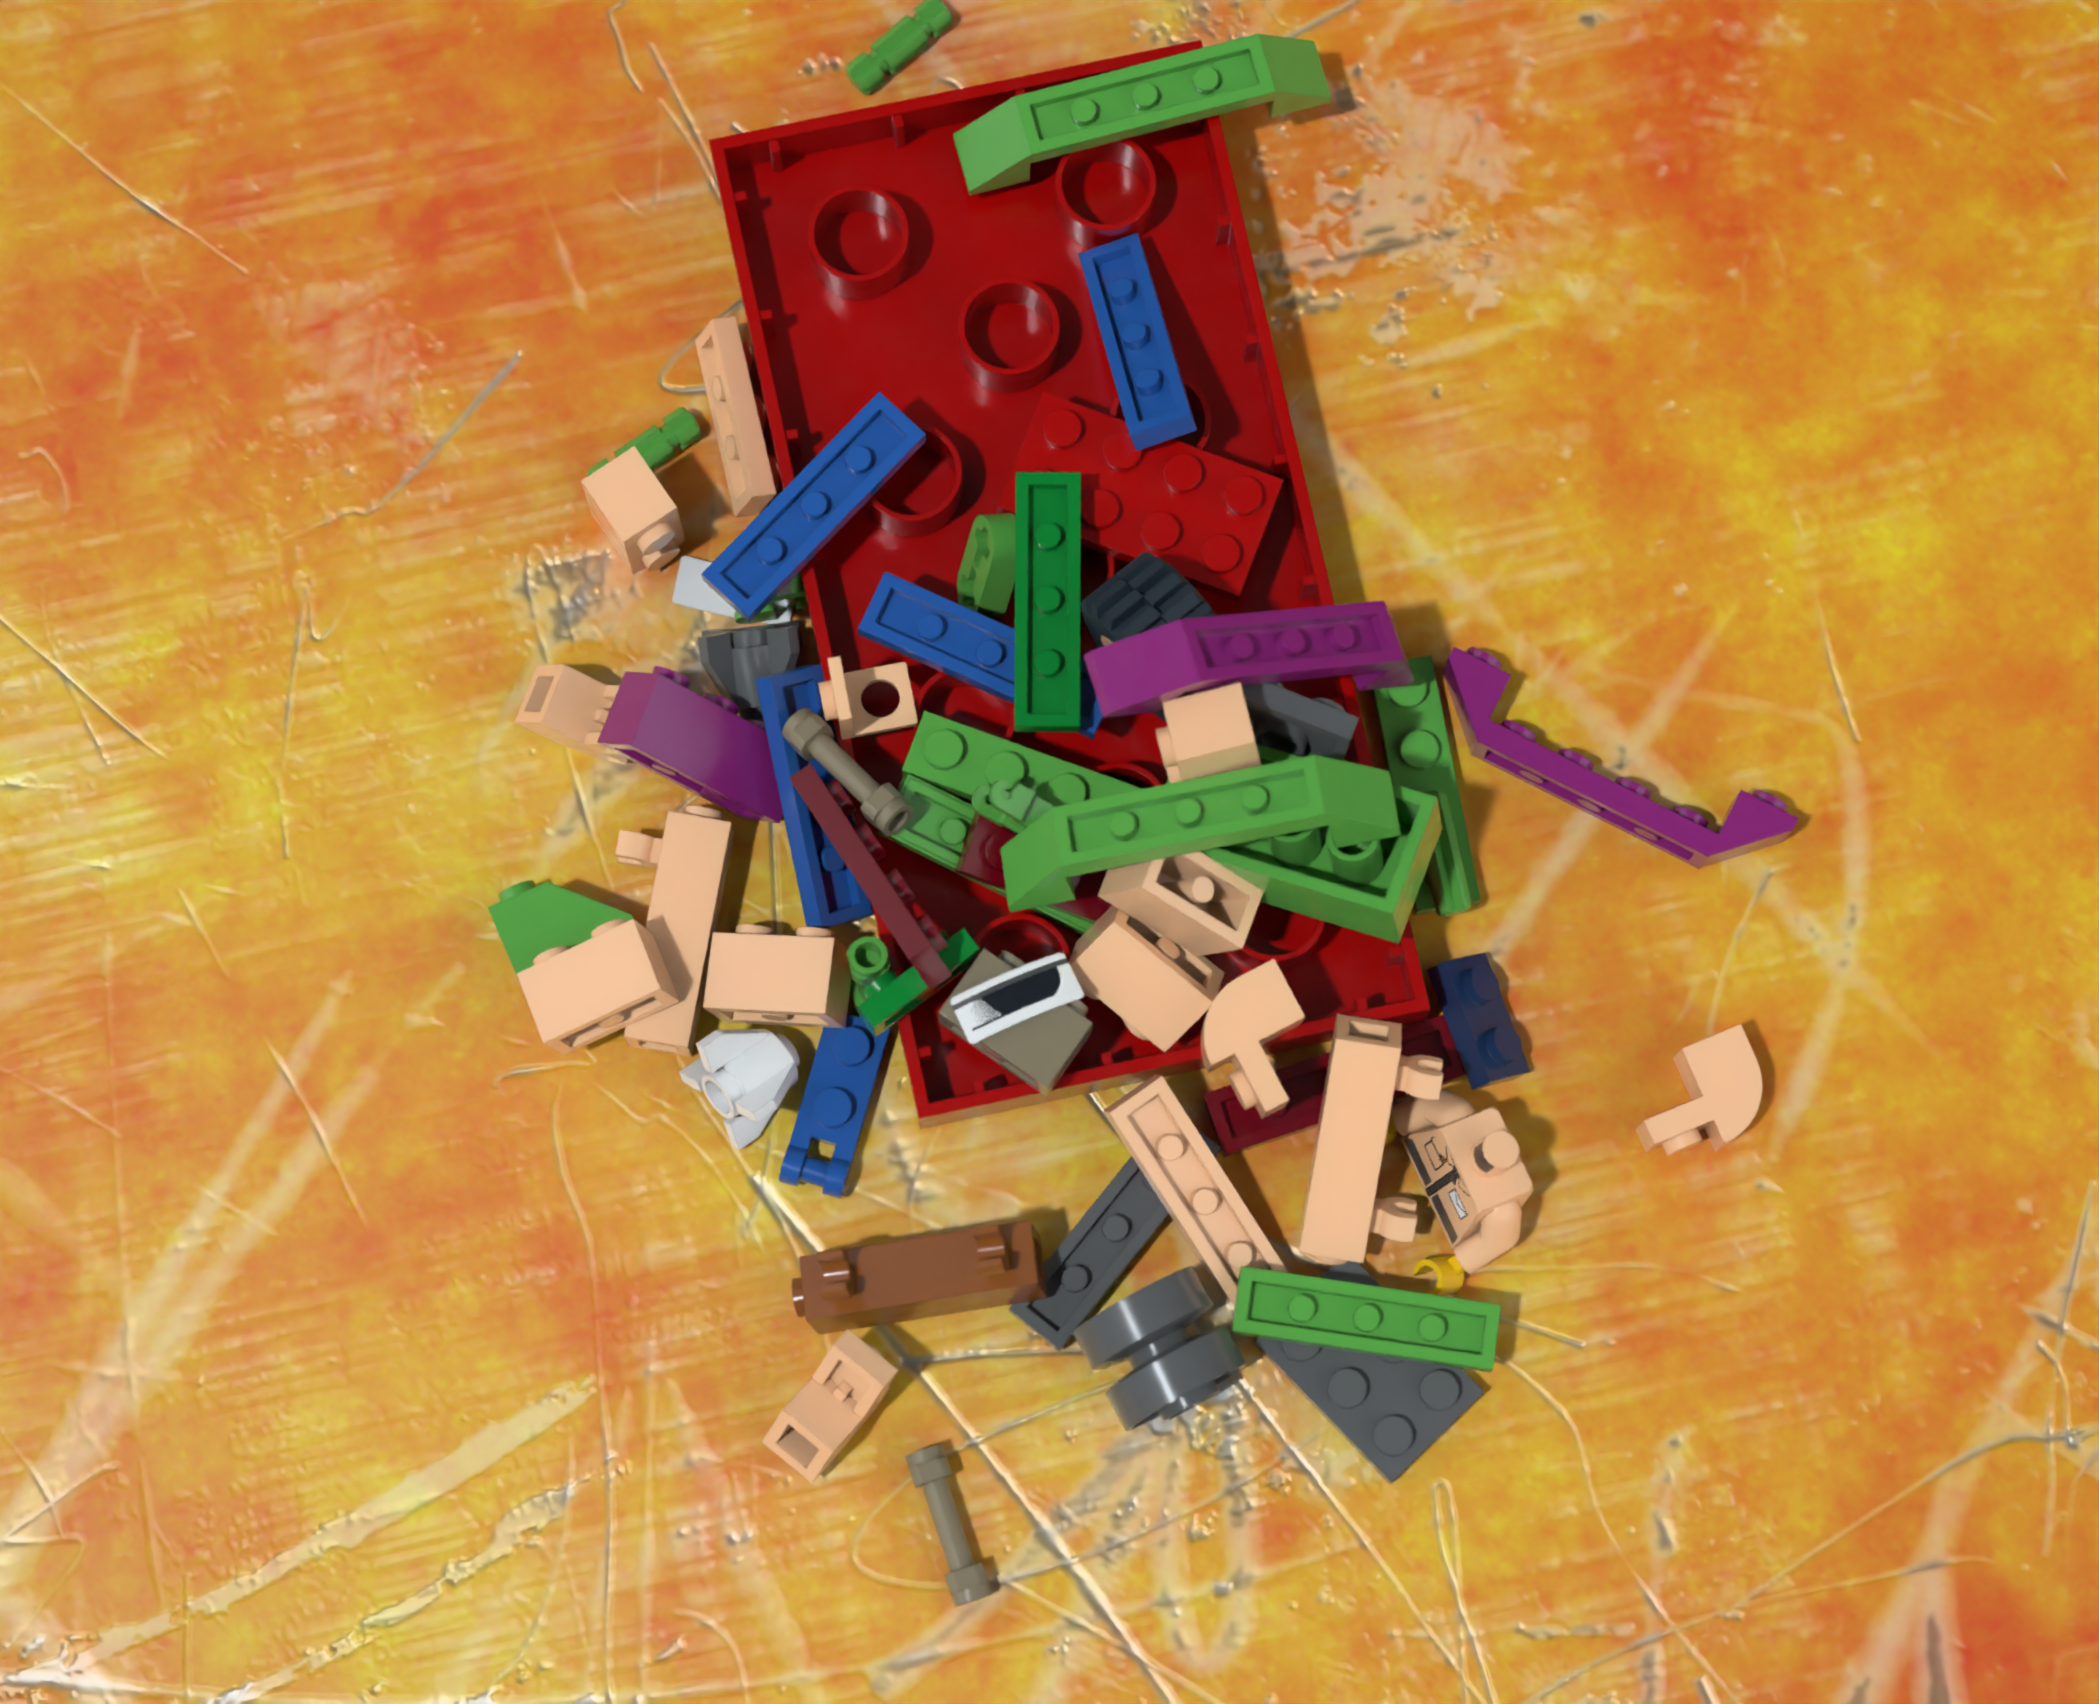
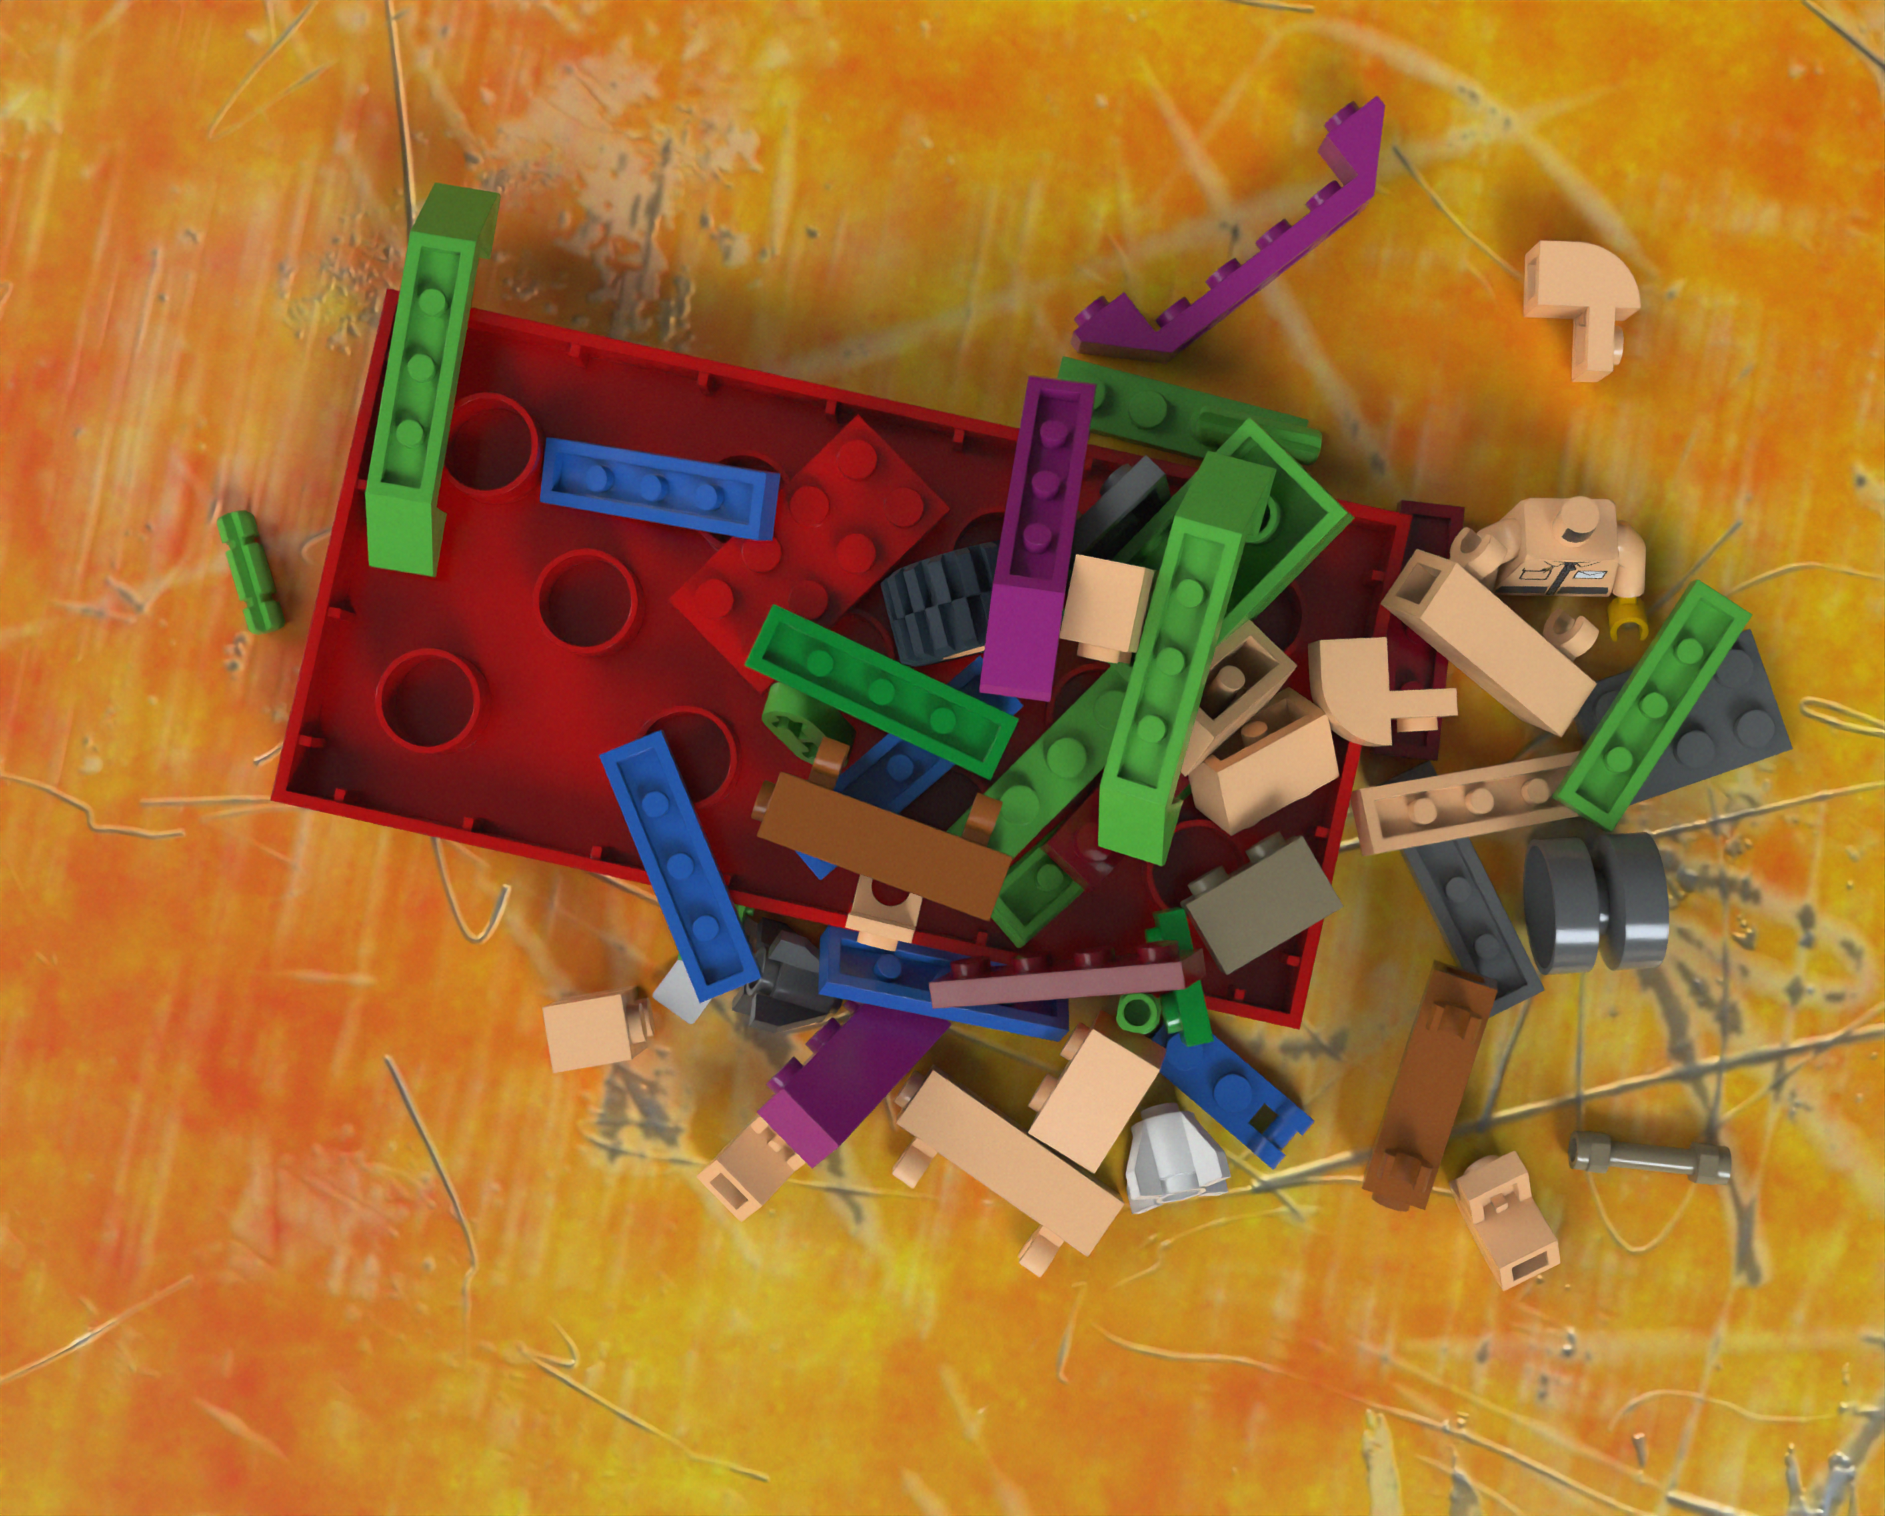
camera: 60 degrees left, 10 degrees up
bright green slope [488,880,633,978] -> none
light nougat brick [517,919,680,1055] -> none
bright green axle [586,407,701,476] -> none
light nougat plate [695,316,779,517] -> none
dark tan bar [782,708,913,836] -> none
sticker [950,952,1084,1044] -> none
bright green piece [971,779,1055,834] -> none
dark blue plate [1427,953,1531,1090] -> none
none -> dark orange brick [751,736,1012,921]

